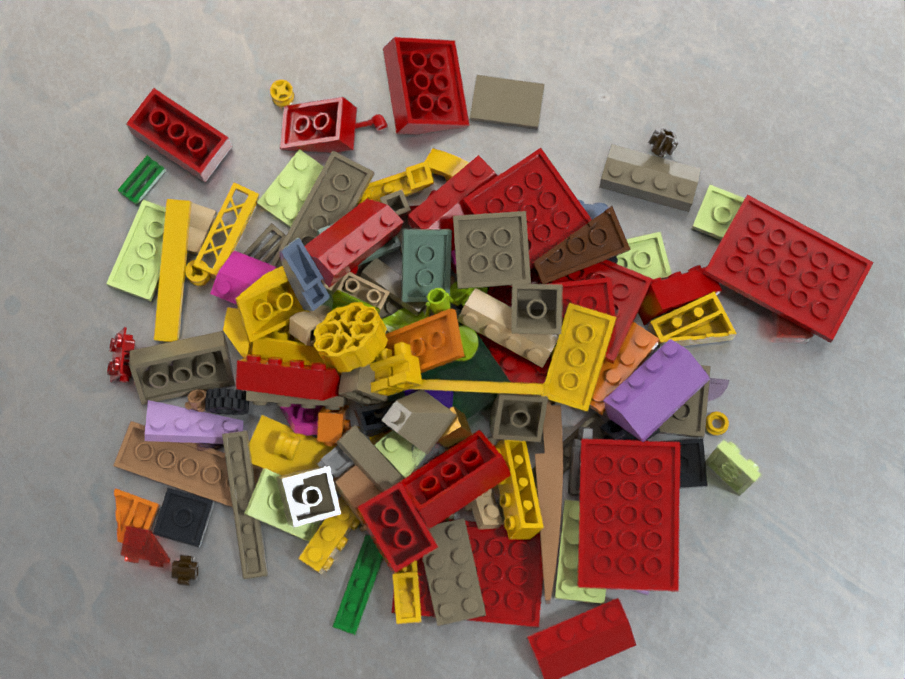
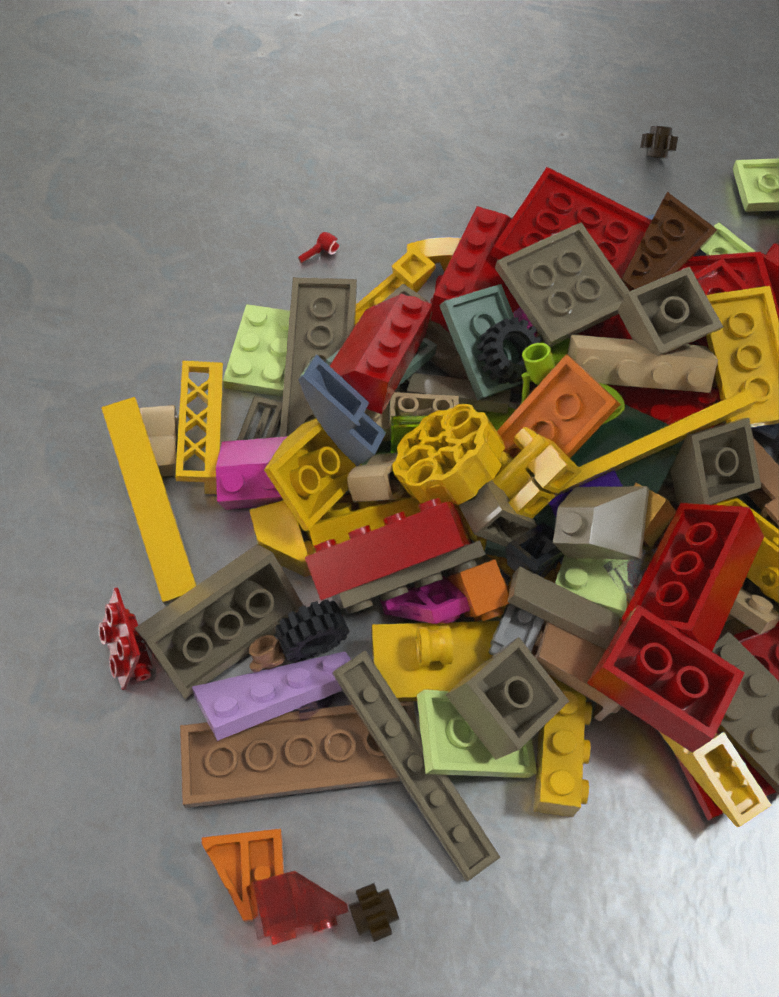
camera: 30 degrees left, 15 degrees down
yellowish green plate [106,200,166,302] -> none
green tile [118,155,166,206] -> none
red brick [126,88,232,183] -> none
black plate [153,488,215,548] -> none
yellow wheel [185,259,211,287] -> none
yellow wheel [270,79,294,108] -> none
red slope [280,97,357,153] -> none
green tile [332,534,383,635] -> none
red slope [383,37,470,134] -> none
dark tan tile [470,75,545,130] -> none
dark tan slope [599,144,701,212] -> none
none -> black tyre [477,317,543,384]

